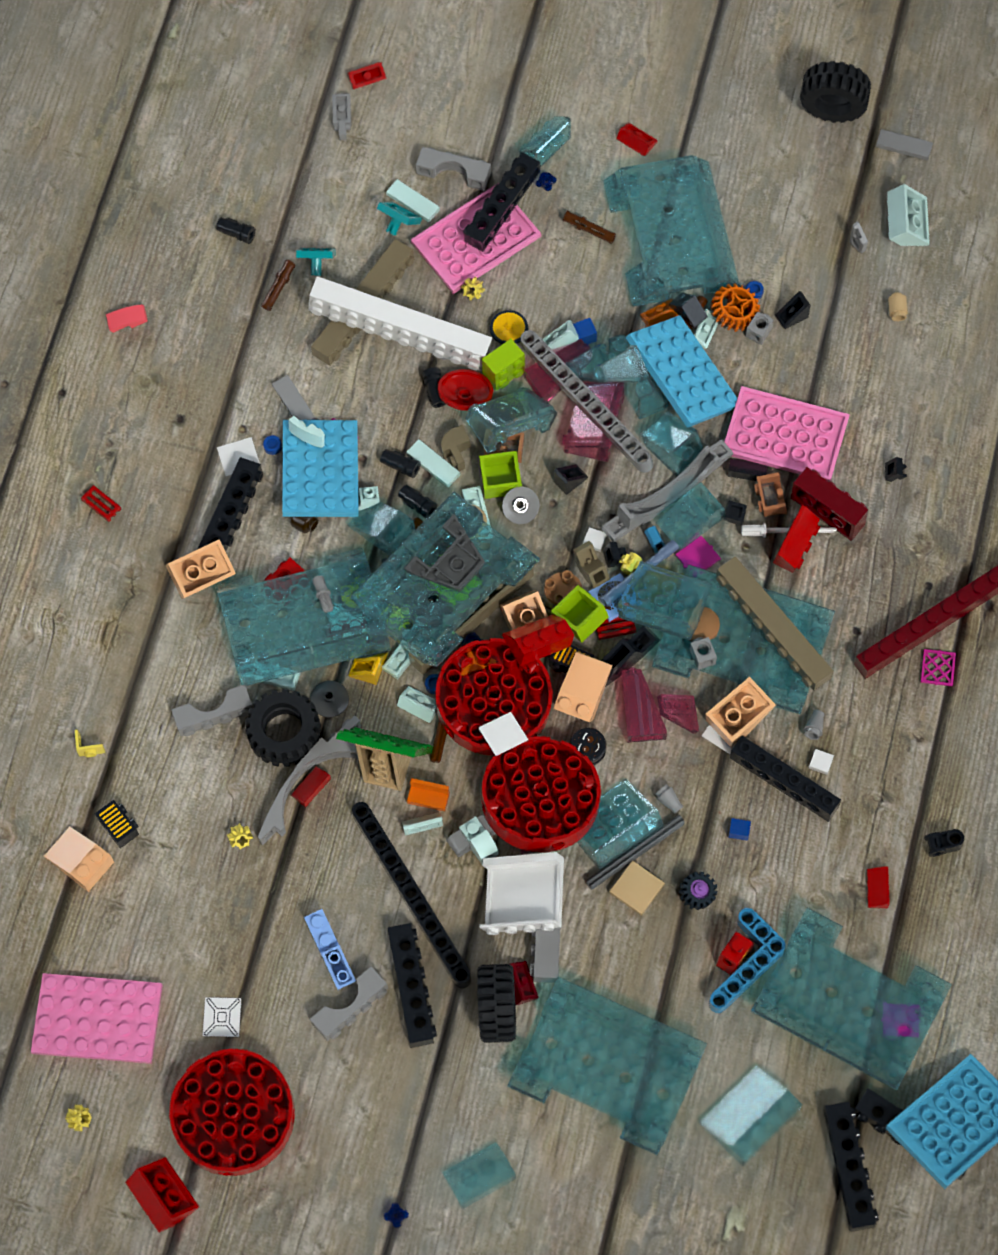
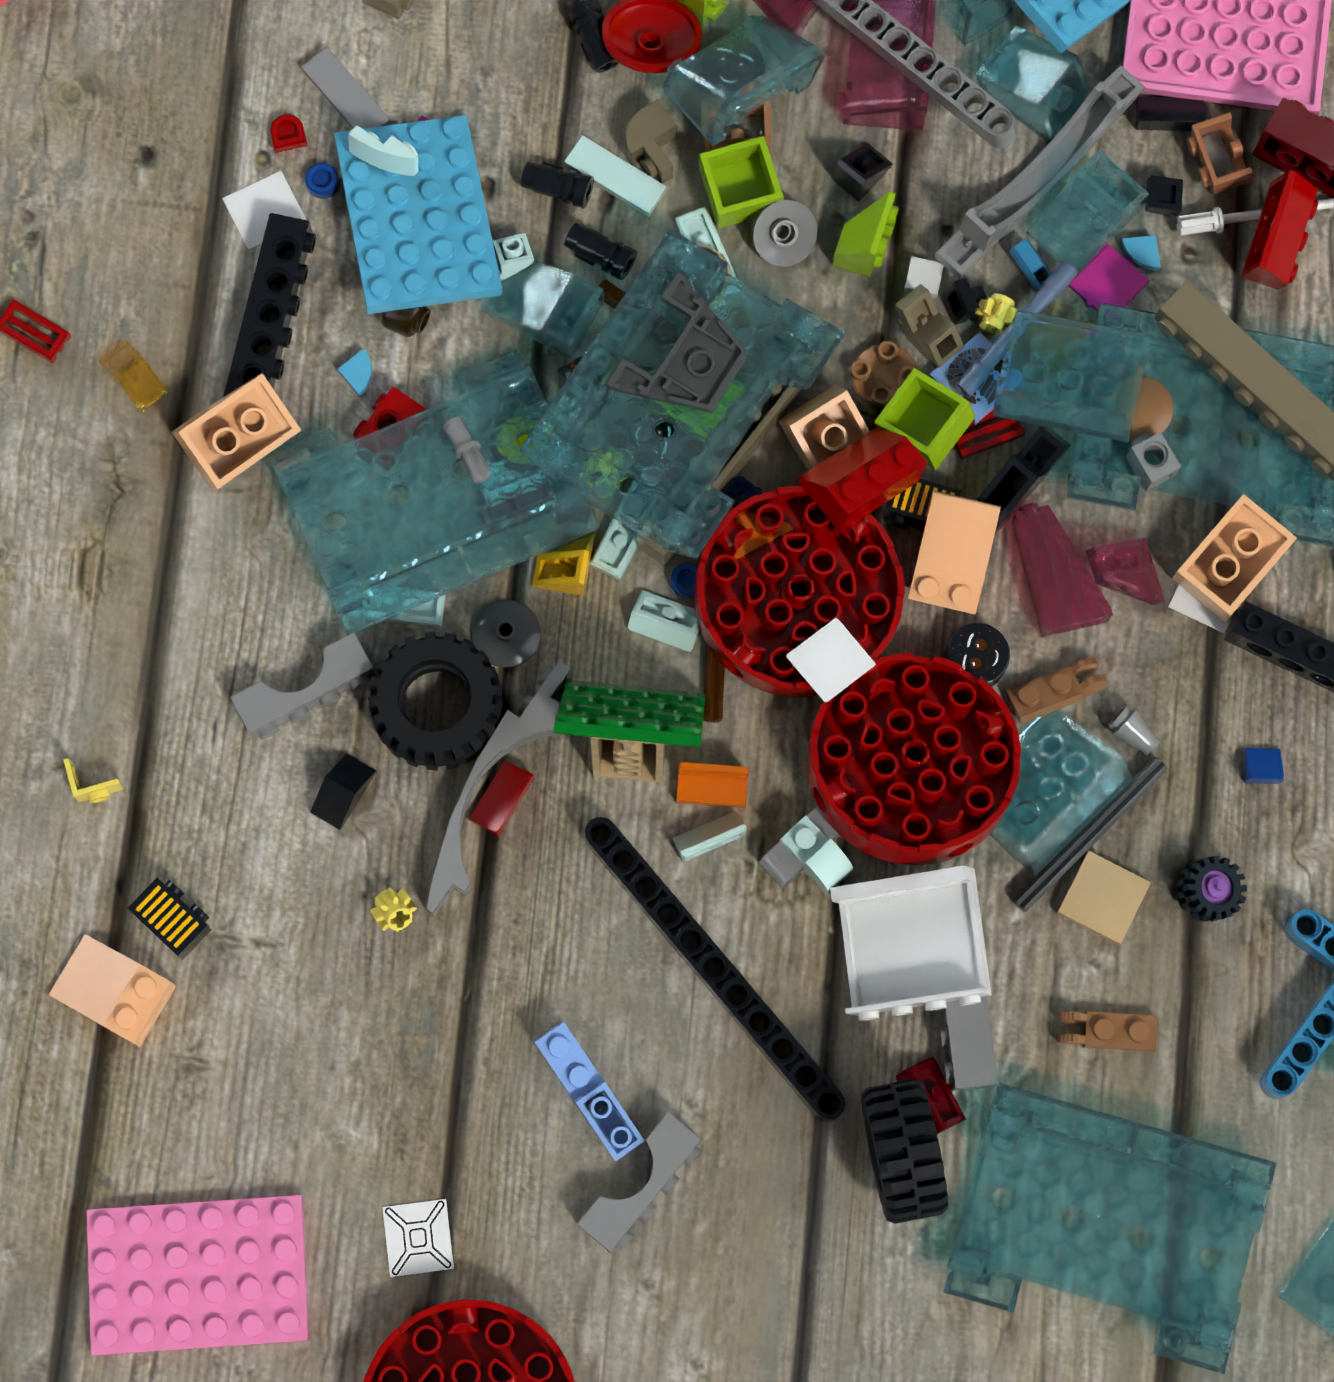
camera: 15 degrees left, 10 degrees up
black brick [387,923,437,1048] -> none
red torso [716,931,754,976] -> none
none -> clear yellow slope [98,340,168,412]
none -> red tile [270,114,308,153]
none -> black slope [310,753,377,831]
none -> medium azure tile [337,348,372,397]
none -> lime slope [832,192,899,278]
none -> medium nougat hinge [1006,657,1108,724]
none -> medium nougat hinge [1057,1011,1157,1052]
none -> medium azure tile [1121,235,1161,271]

